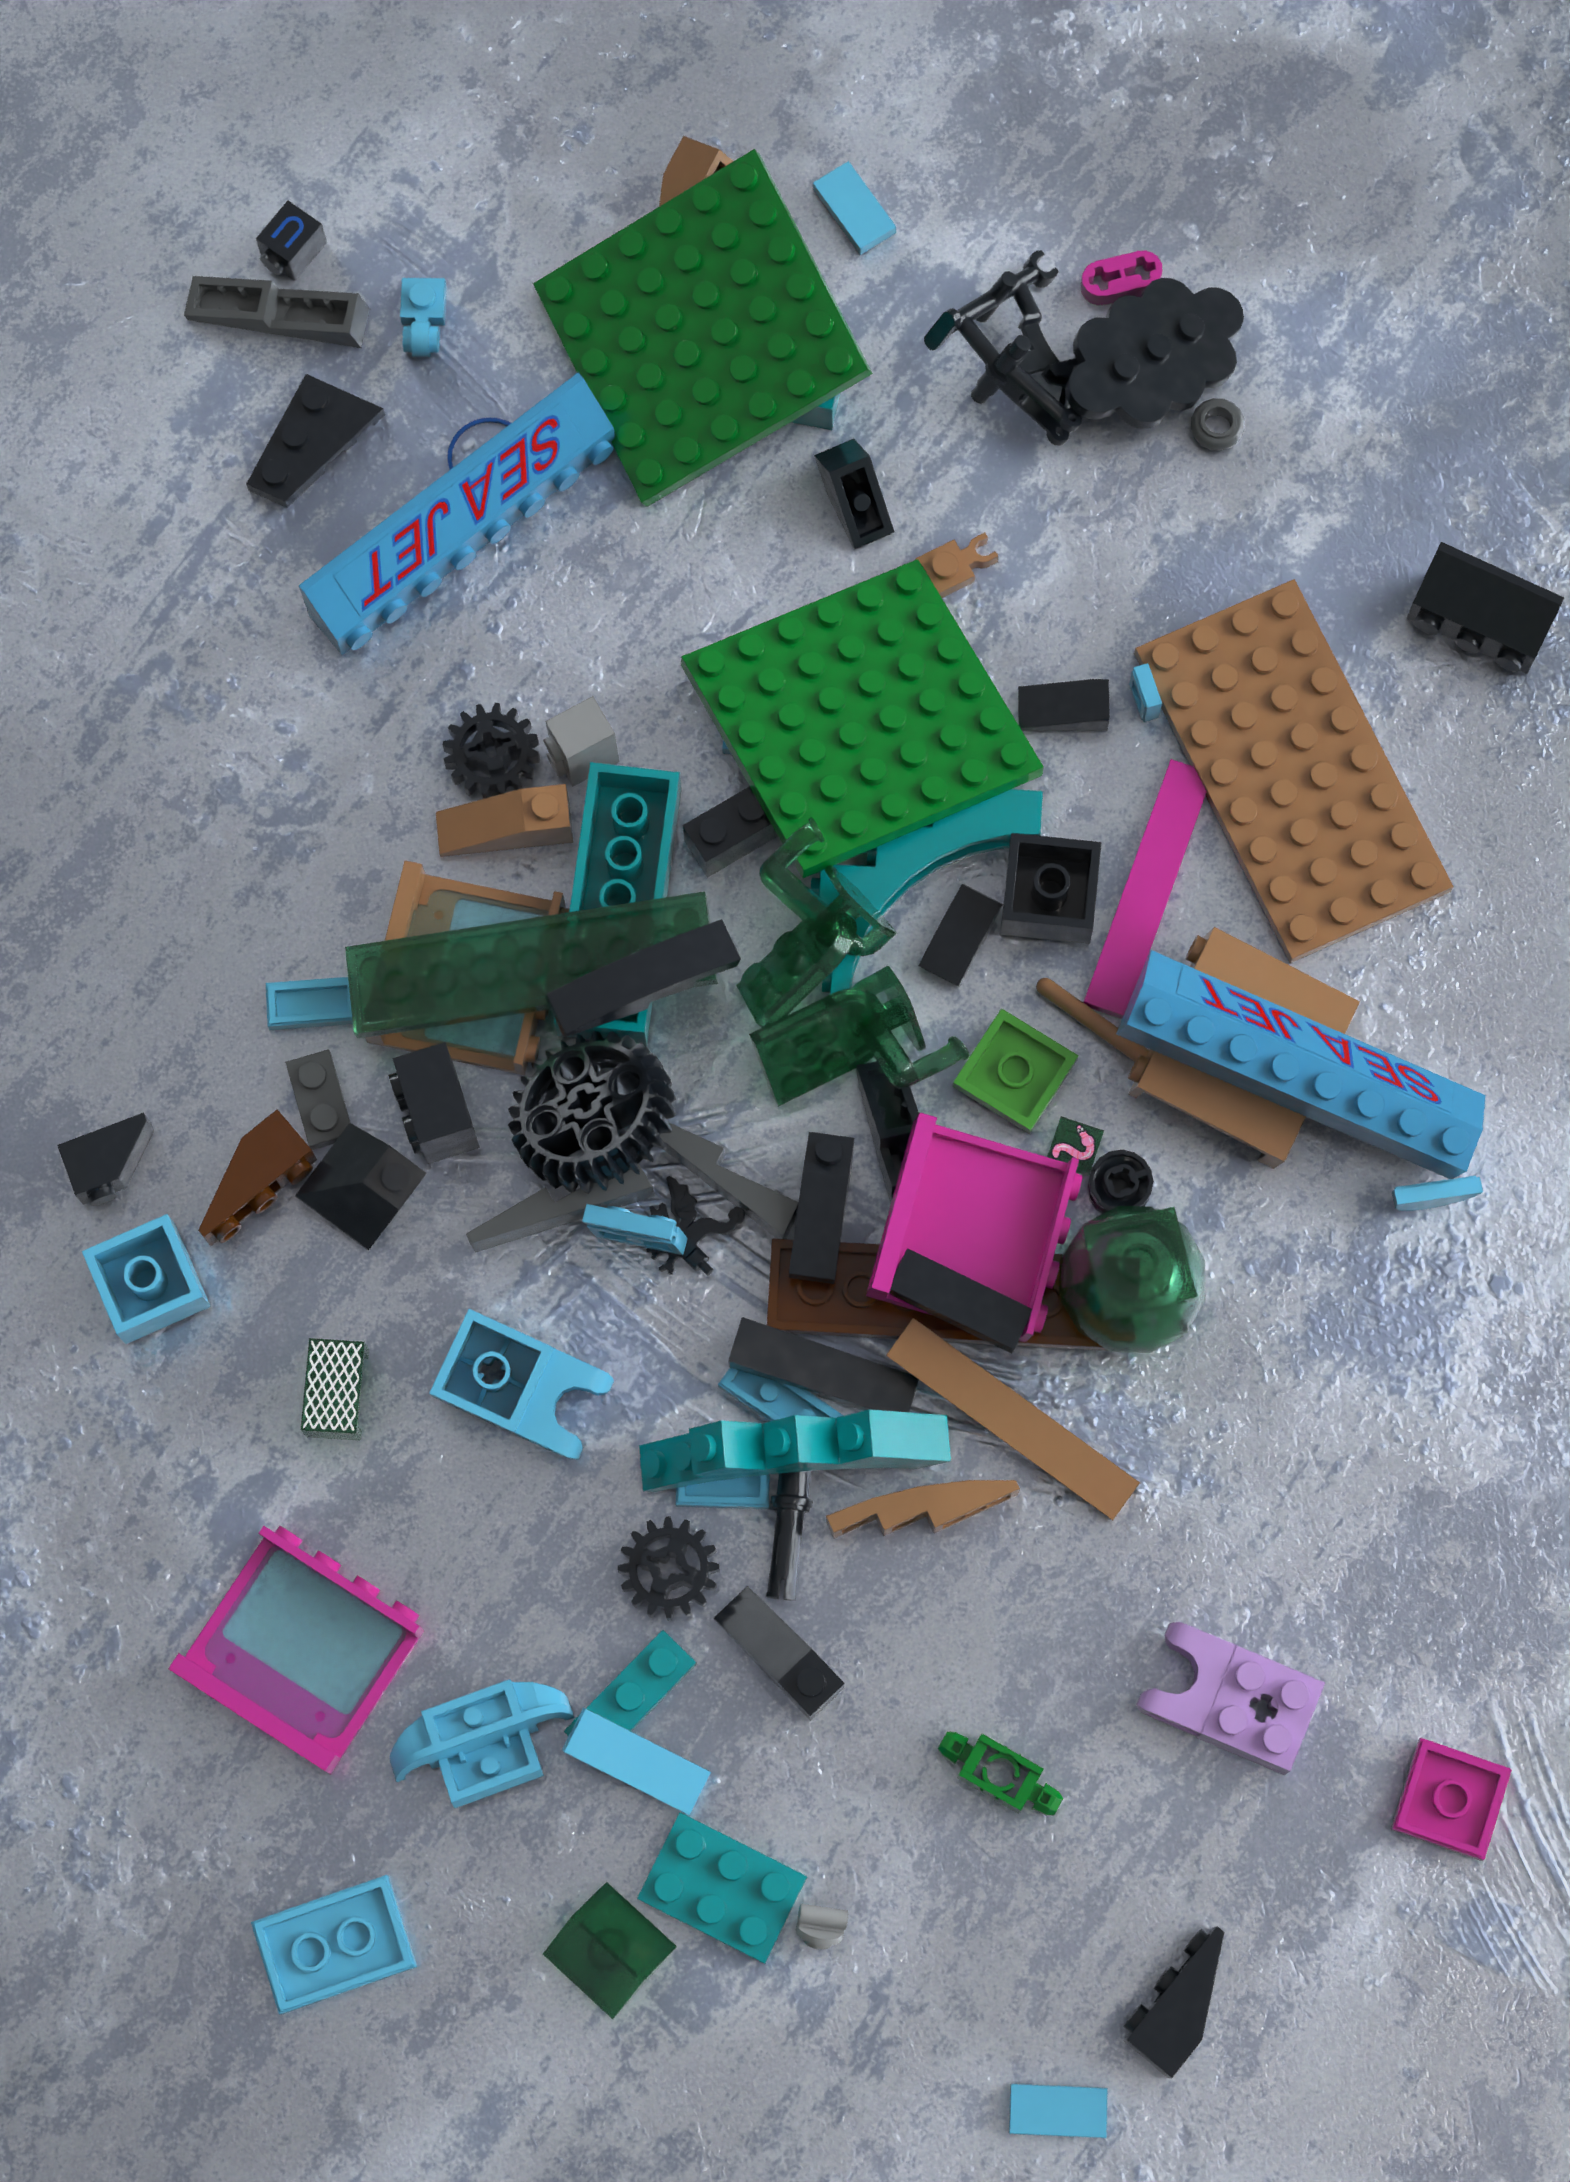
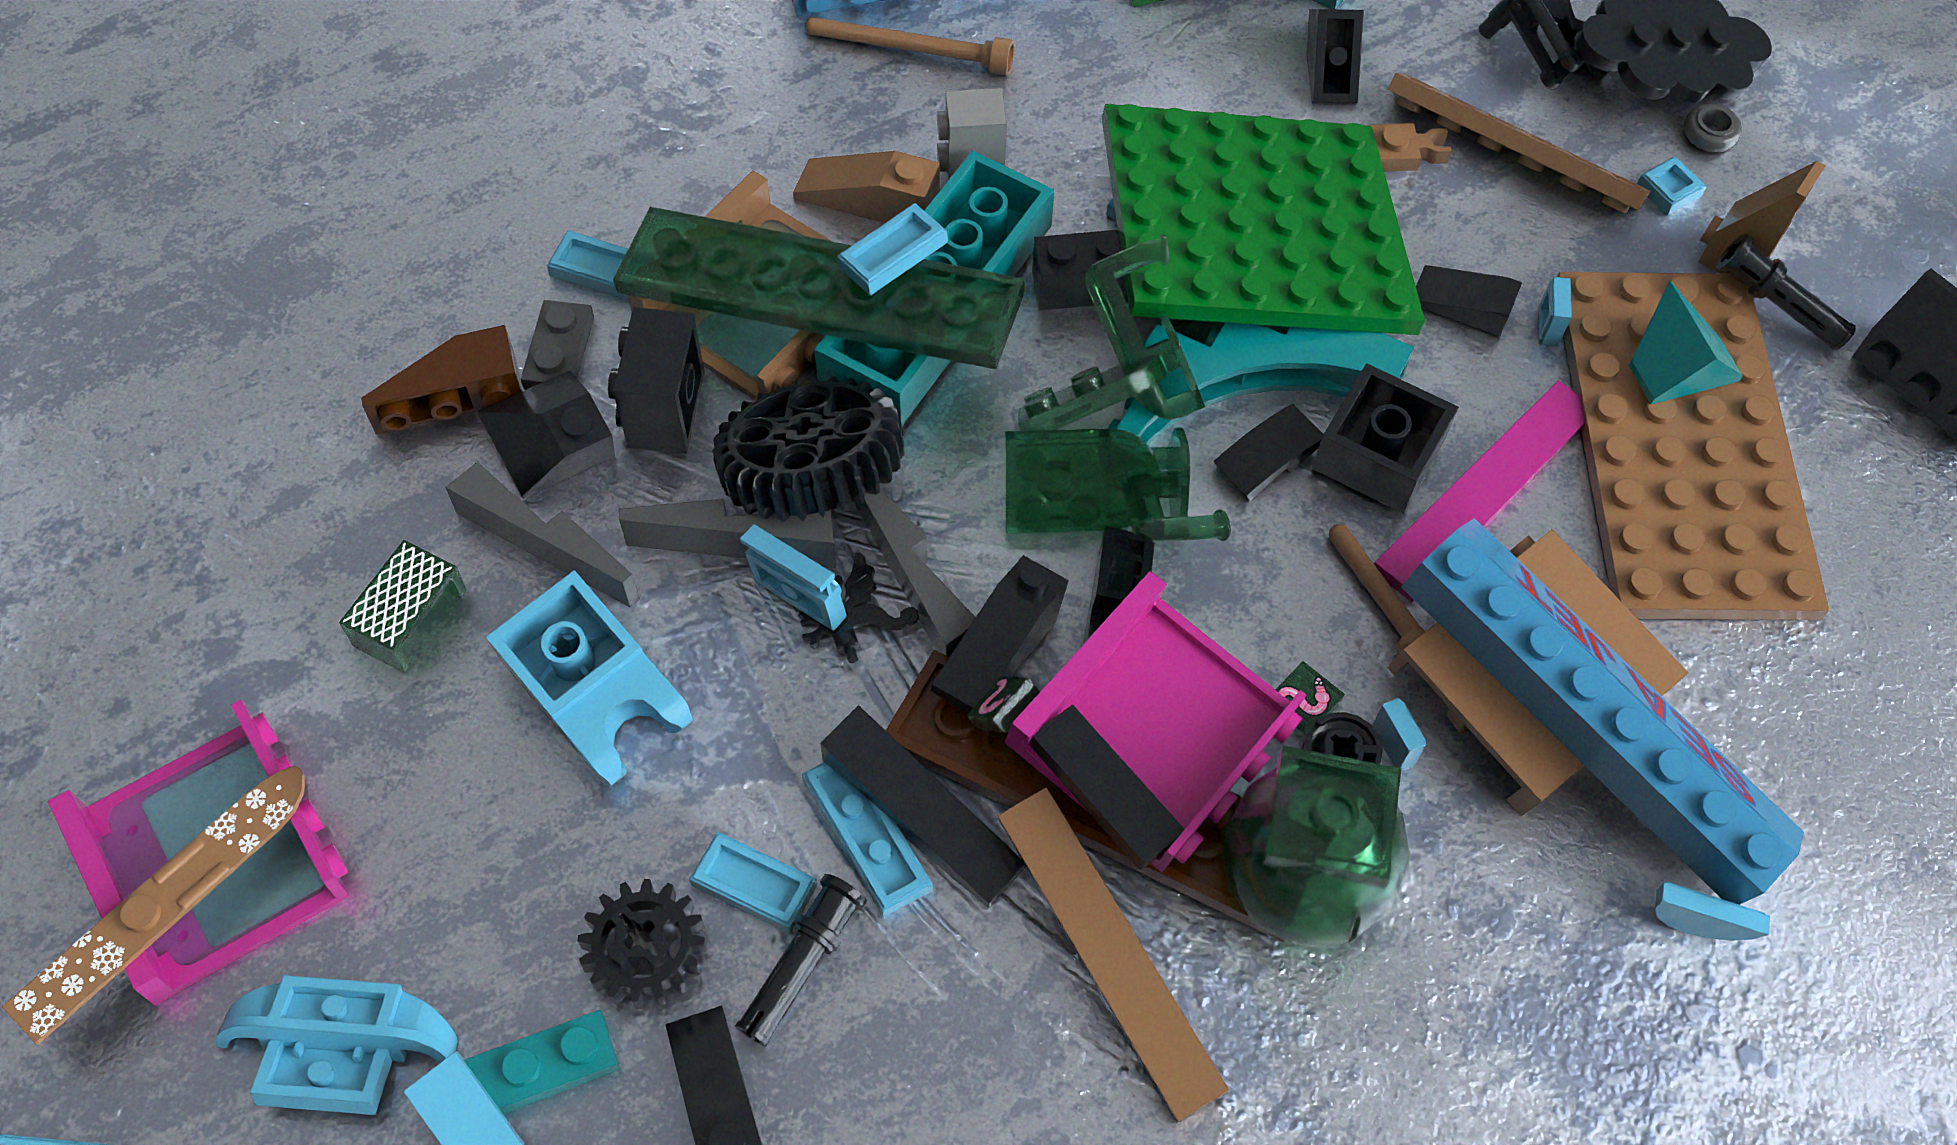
camera: 20 degrees right, 15 degrees down
black slope [57,1112,154,1206] -> none
medium azure brick [82,1214,211,1344] -> none
black gear [443,703,540,799] -> none
black slope [545,919,741,1038] -> none
teal arch [639,1410,951,1492] -> none
medium nougat slope [826,1480,1020,1539] -> none
bright green plate [953,1008,1079,1134] -> none
none -> medium nougat piece [2,766,305,1045]
none -> dark grey slope [445,462,640,607]
none -> medium nougat piece [805,17,1015,76]
none -> medium azure tile [837,203,948,296]
none -> clear green tile [967,676,1040,733]
none -> medium azure tile [1372,698,1426,773]
none -> medium nougat plate [1387,73,1651,213]
none -> teal slope [1628,281,1743,405]
none -> medium azure tile [1637,156,1706,215]
none -> medium nougat slope [1698,161,1826,274]
none -> black pin [1716,234,1856,350]

